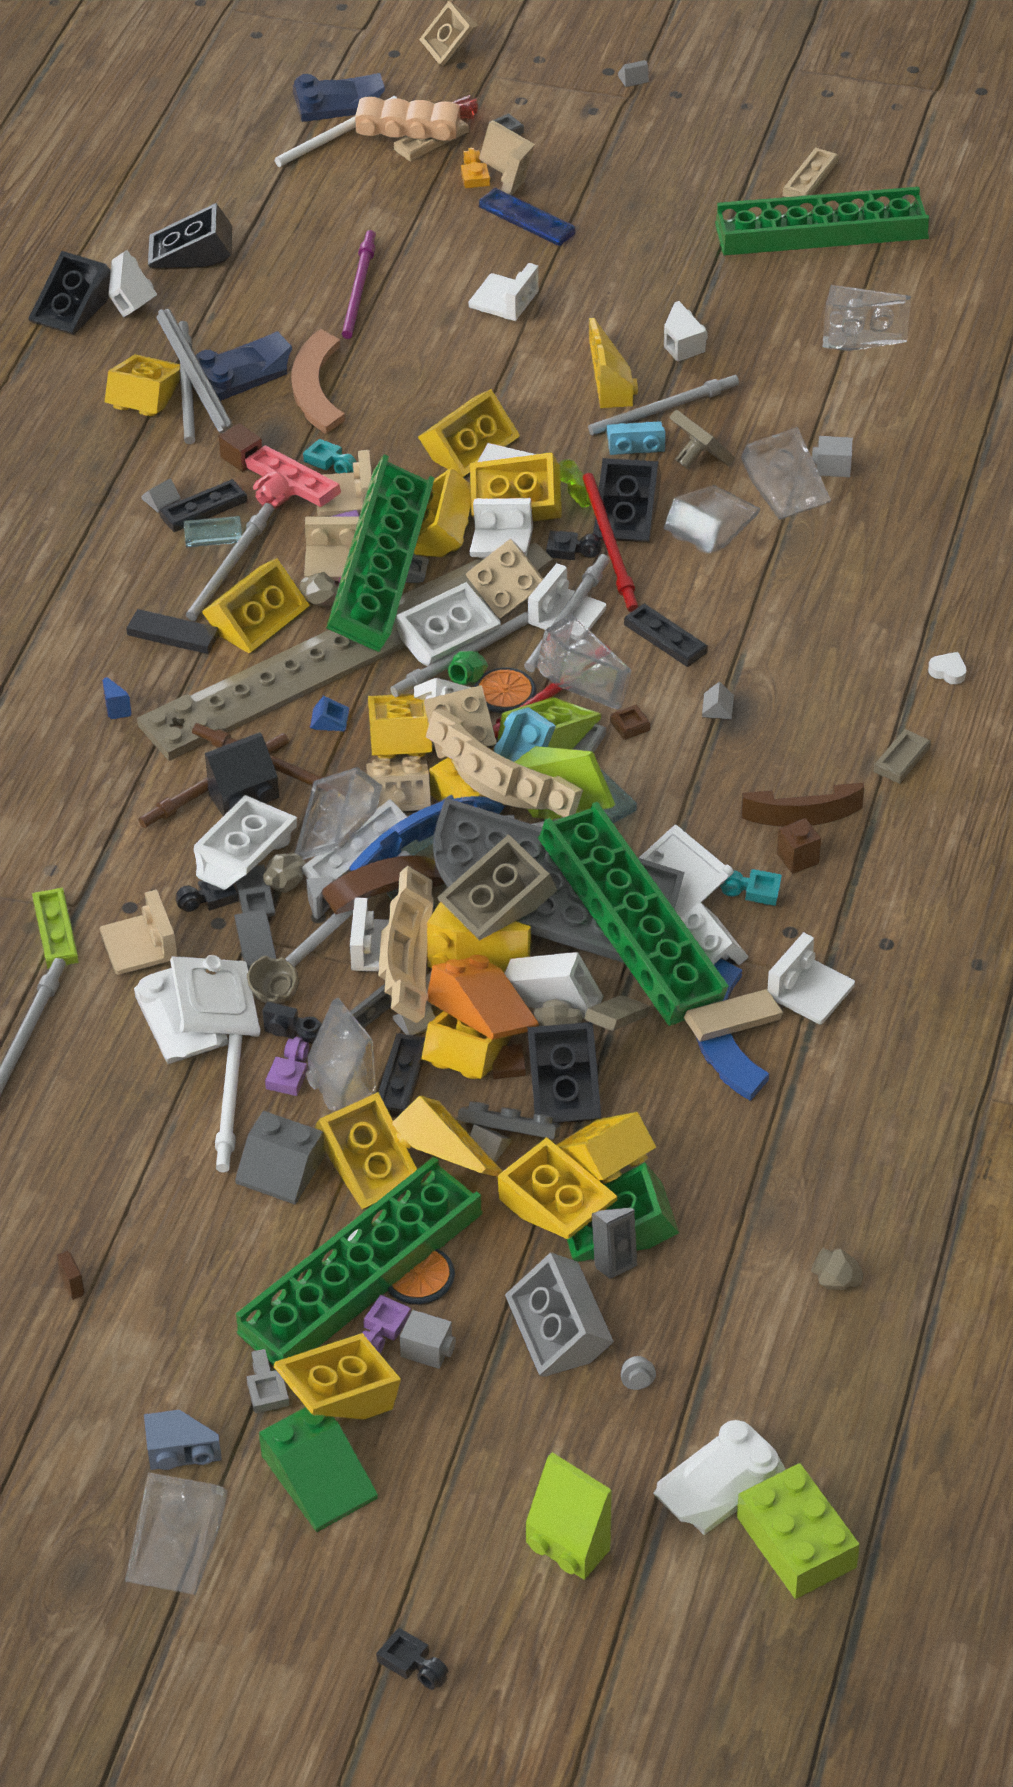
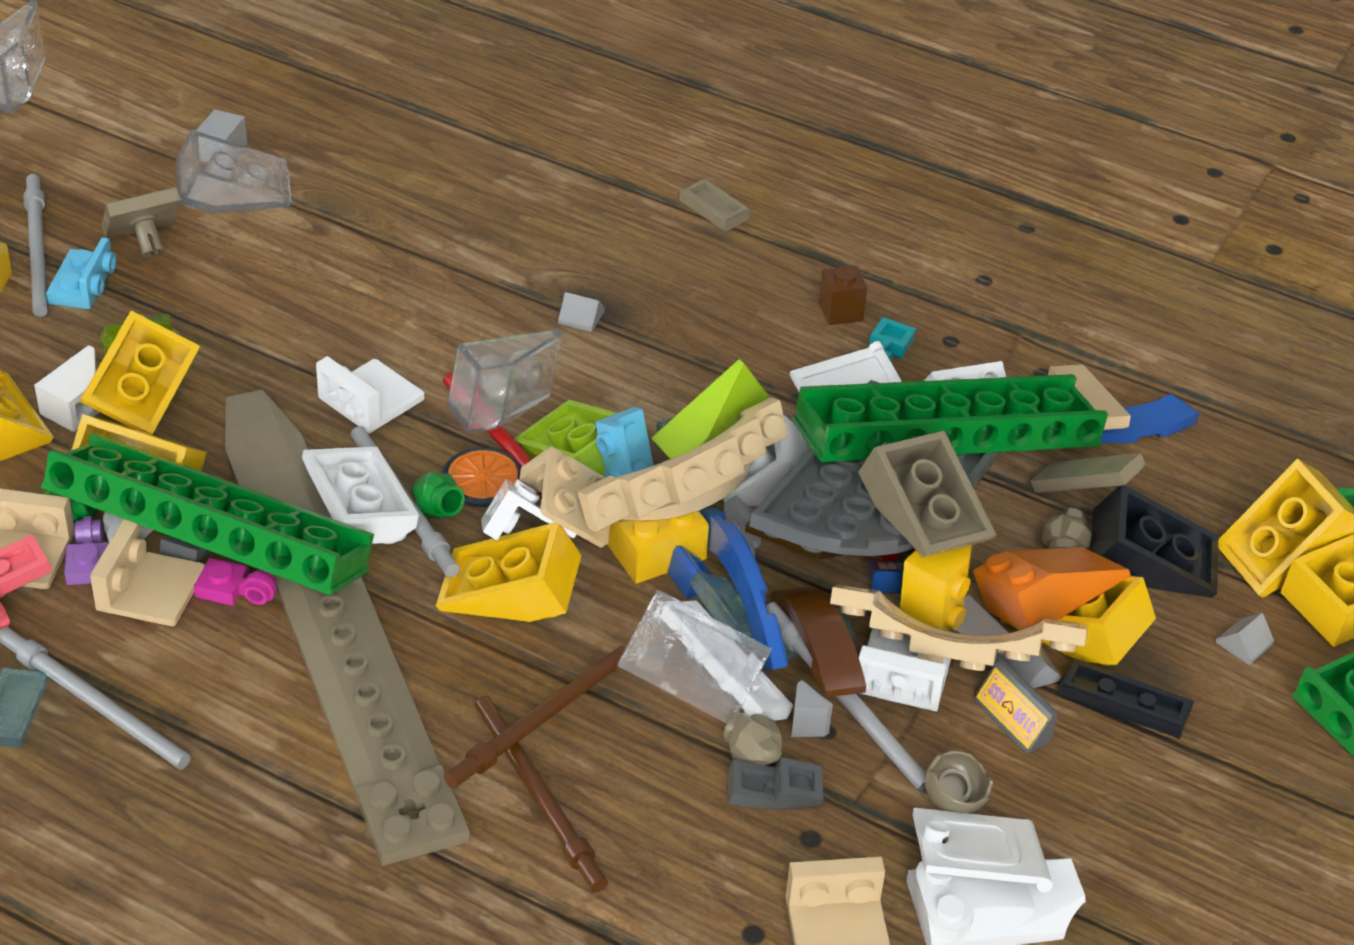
camera: 80 degrees left, 5 degrees down
blue slope [102,677,132,719] -> none
black tile [126,609,219,654] -> none
black plate [175,880,238,912] -> none
white slope [194,795,297,890] -> none
yellow slope [202,558,310,653] -> none
black slope [205,732,280,816] -> none
white bar [215,1034,242,1172] -> none
dark grey slope [234,910,276,971] -> none
dark grey slope [235,1111,325,1205] -> none
black plate [263,1001,323,1044] -> none
medium lavender plate [265,1037,309,1096] -> none
dark tan rock [299,572,338,607] -> none
clear slope [306,998,376,1111] -> none
blue slope [310,696,349,731] -> none
yellow slope [315,1092,423,1210] -> none
tan bracket [366,756,431,813] -> none
yellow slope [391,1096,503,1177] -> none
dark grey tile [457,1101,561,1139] -> none
tan bracket [466,539,543,619] -> none
white bracket [470,498,533,559] -> none
white slope [504,952,603,1019] -> none
light grey bar [524,554,610,672] -> none
black plate [546,530,602,560] -> none
red bar [582,473,639,612] -> none
black slope [593,458,661,543] -> none
reddish brown tile [610,704,651,740] -> none
black tile [624,603,708,667] -> none
clear slope [664,485,760,553] -> none
reddish brown slope [741,783,864,827] -> none
white bracket [767,932,855,1024] -> none
white tile [928,652,966,684] -> none

